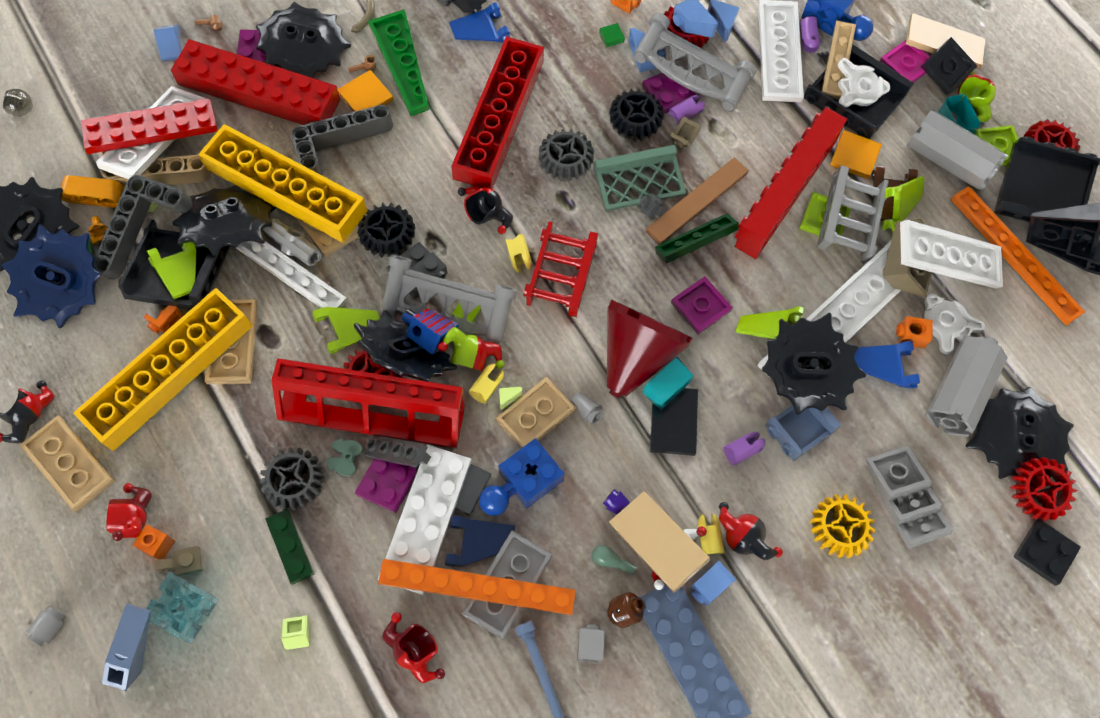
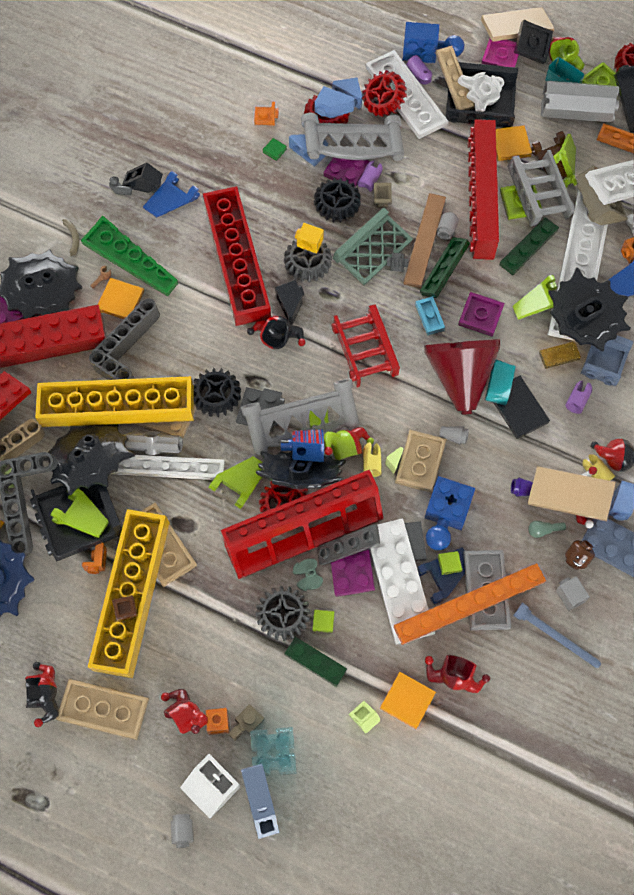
camera: 30 degrees left, 0 degrees up
light yellow piece [505,234,532,273] -> none
none -> reddish brown tile [112,595,138,621]
none -> white slope [180,754,240,819]
none -> black slope [275,280,304,325]
none -> yellow brick [295,223,324,254]
none -> lime tile [313,610,334,633]
none -> red gear [362,70,407,117]
none -> light orange tile [380,672,436,729]
none -> medium azure plate [415,296,445,336]
none -> light grey brick [437,212,459,240]
none -> lime tile [438,551,462,575]
none -> dark green plate [499,217,559,276]
none -> clear yellow tile [539,341,581,369]

